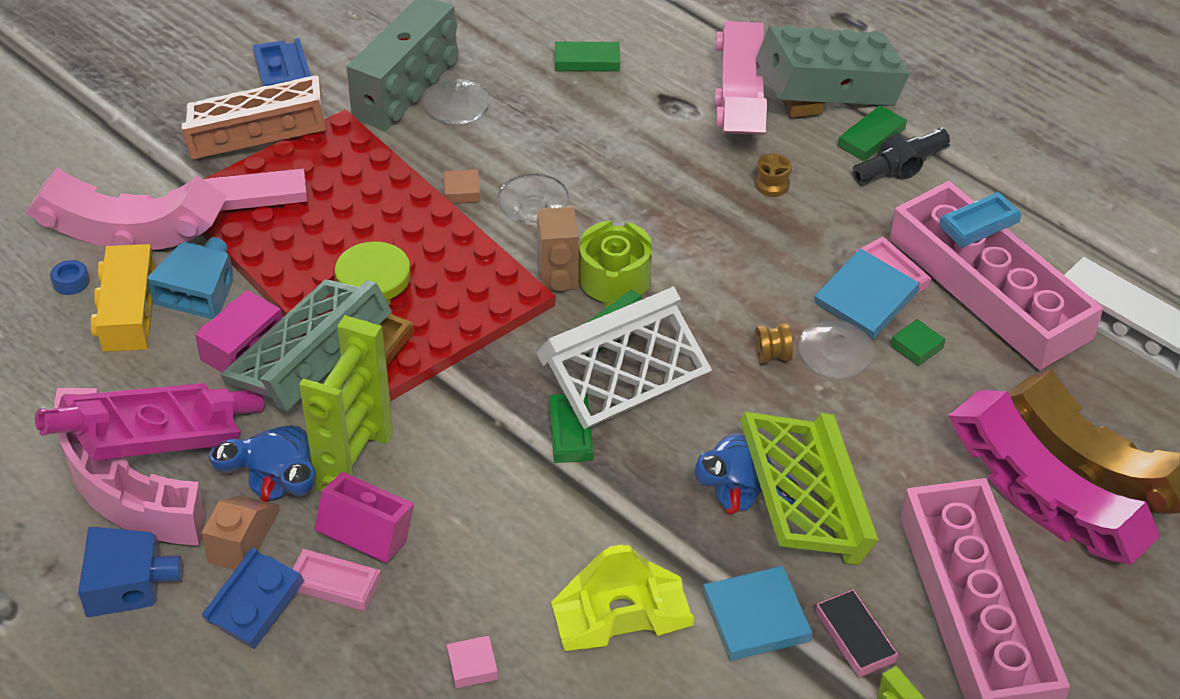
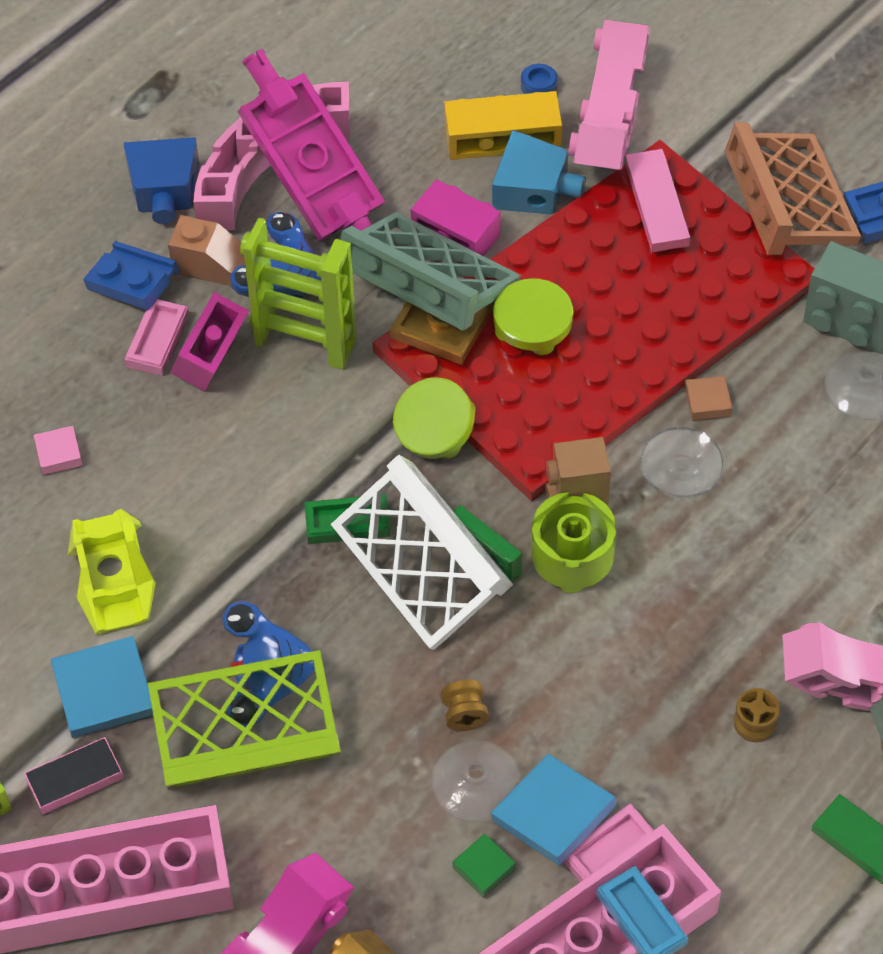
camera: 90 degrees right, 10 degrees up
black pin [852,127,950,186] -> none
none -> lime tile [393,377,475,459]

